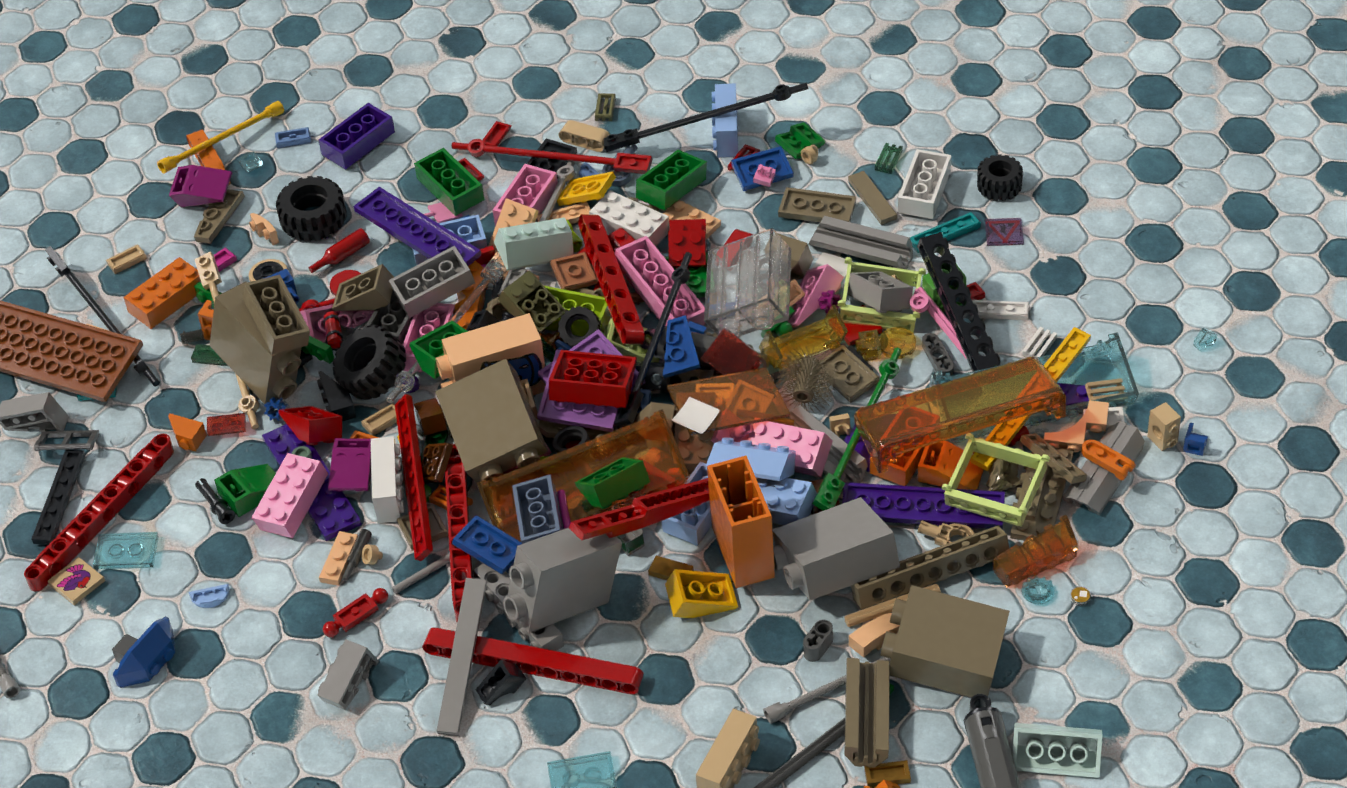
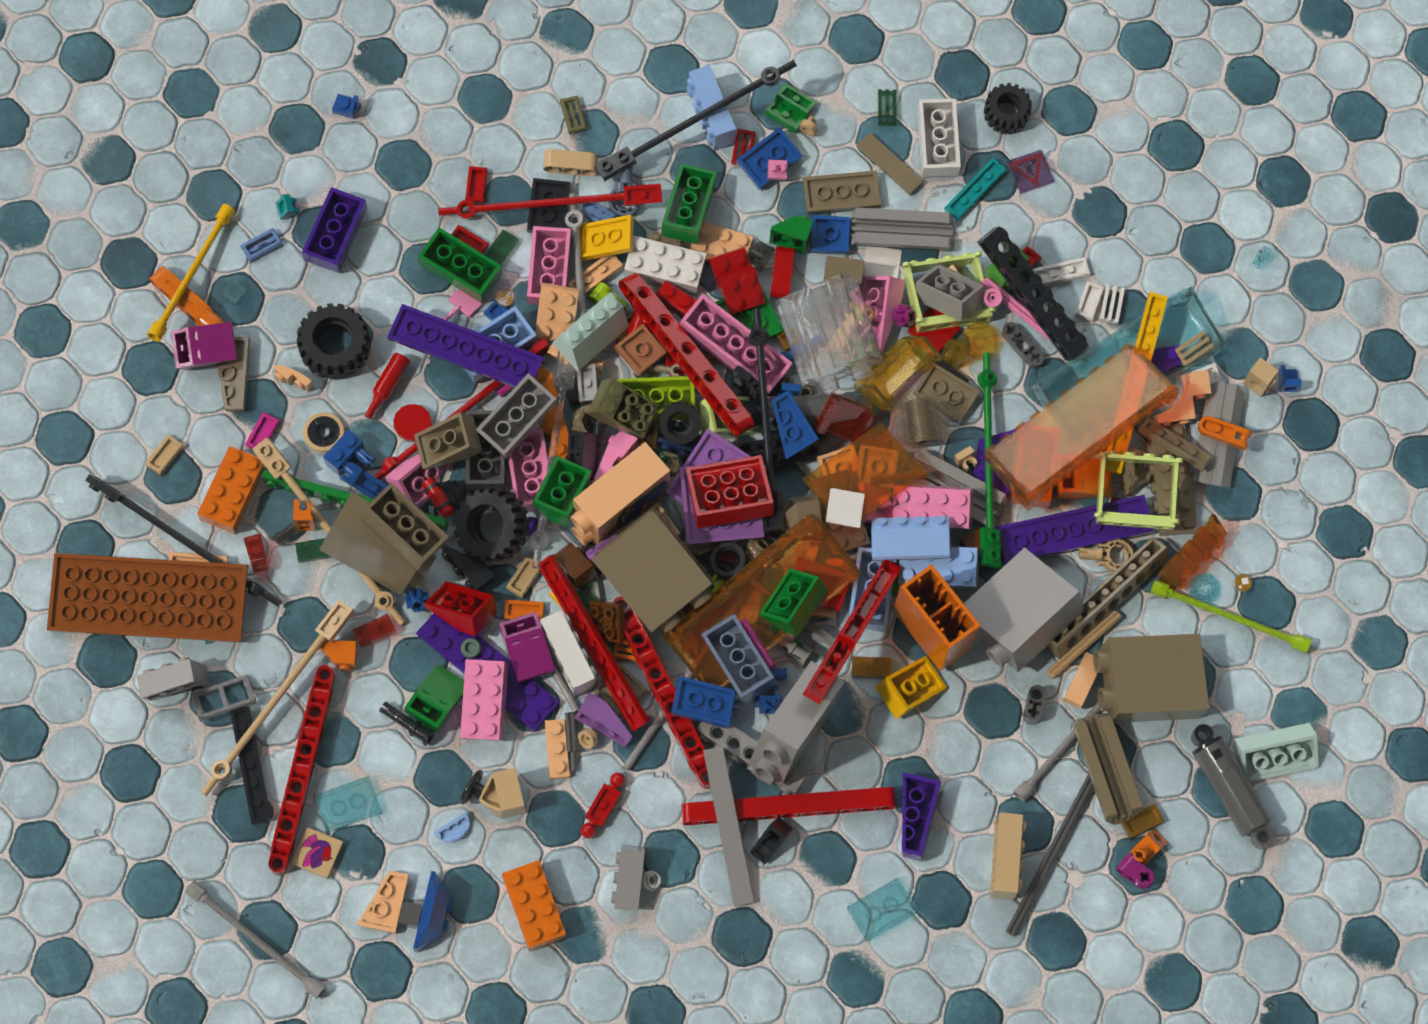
camera: 30 degrees left, 25 degrees up
none -> tan bar [201,599,355,797]
none -> clear red leg [244,533,269,574]
none -> teal tile [276,194,300,220]
none -> blue bracket [332,94,361,119]
none -> light nougat wing [356,871,409,934]
none -> tan piece [459,768,525,819]
none -> clear green tile [485,229,519,265]
none -> clear tile [495,288,515,307]
none -> orange brick [502,860,566,952]
none -> light grey bar [551,660,579,713]
none -> medium lavender slope [574,692,632,747]
none -> white plate [642,871,661,891]
none -> black plate [732,365,760,403]
none -> clear smoke brick [748,240,775,272]
none -> green slope [769,215,813,255]
none -> blue plate [811,215,850,255]
none -> dark purple wedge [902,772,942,862]
none -> white tile [1075,281,1105,322]
none -> lime hose [1150,579,1312,653]

